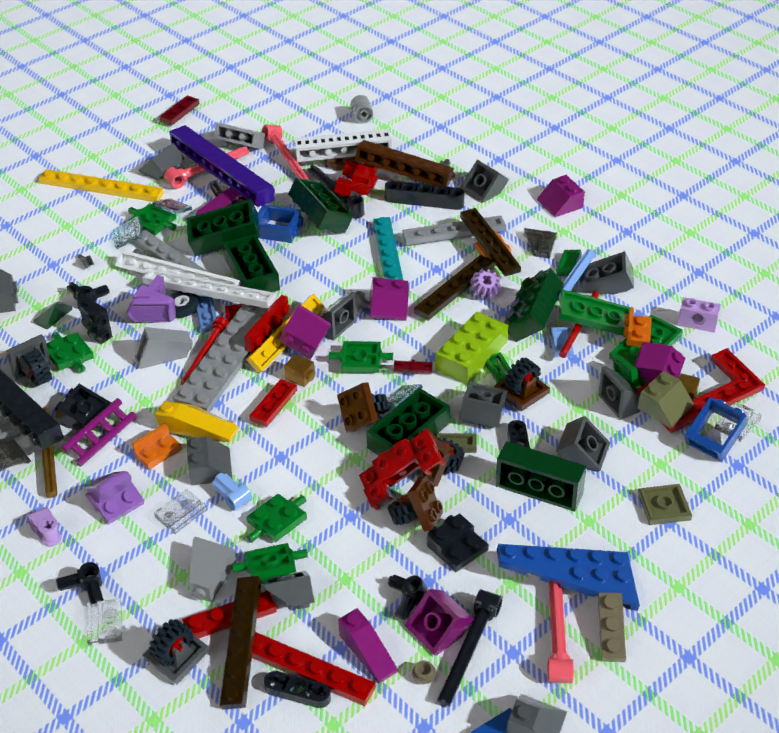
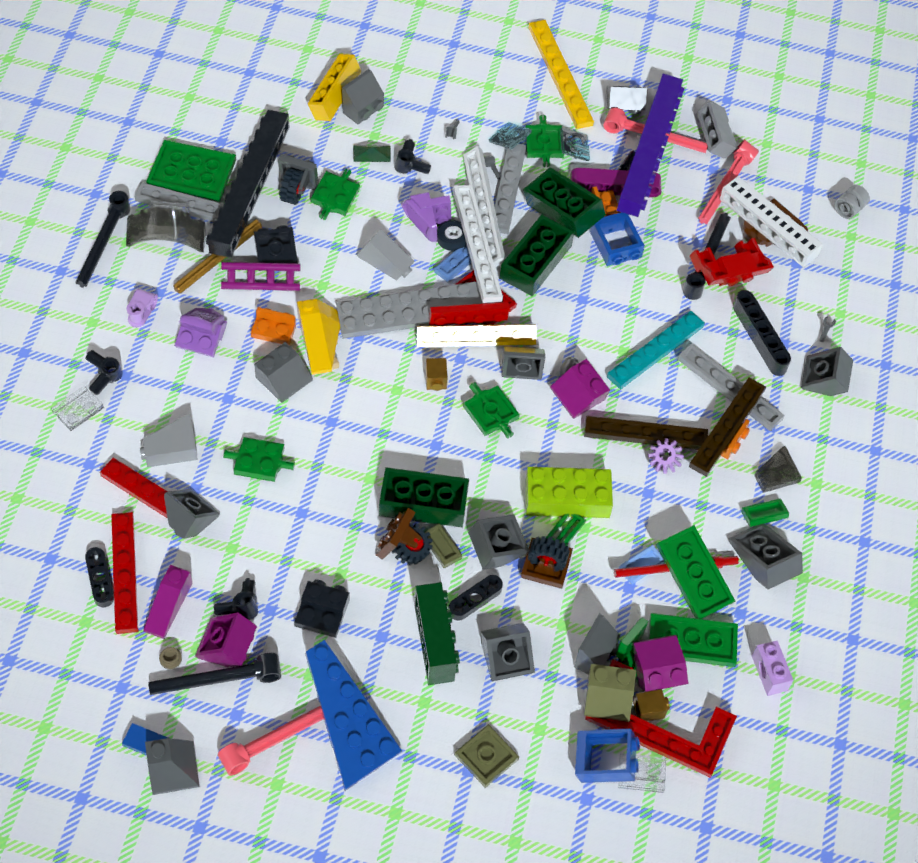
camera: 50 degrees right, 15 degrees up
black plate [77,294,113,344] -> none
plate [143,619,210,685] -> none
clear plate [154,488,207,534] -> none
dark red plate [159,95,200,126] -> none
red piece [181,316,229,385] -> none
light blue piece [212,473,252,511] -> none
dark brown plate [219,576,262,710] -> none
green plate [232,543,308,581] -> none
red plate [249,379,298,428] -> none
magenta slope [278,304,331,360] -> none
dark green brick [288,177,353,233] -> none
reddish brown plate [337,382,390,433] -> none
reddish brown brick [355,140,454,186] -> none
red bracket [359,429,446,510] -> none
piece [387,384,423,406] -> none
reddish brown plate [387,475,443,532] -> none
dark red pin [393,359,432,375] -> none
dark green brick [504,268,564,342] -> none
magenta slope [537,175,585,217] -> none
light blue axle [557,249,595,300] -> none
dark tan plate [598,593,626,662] -> none
orange bracket [623,307,652,347] -> none

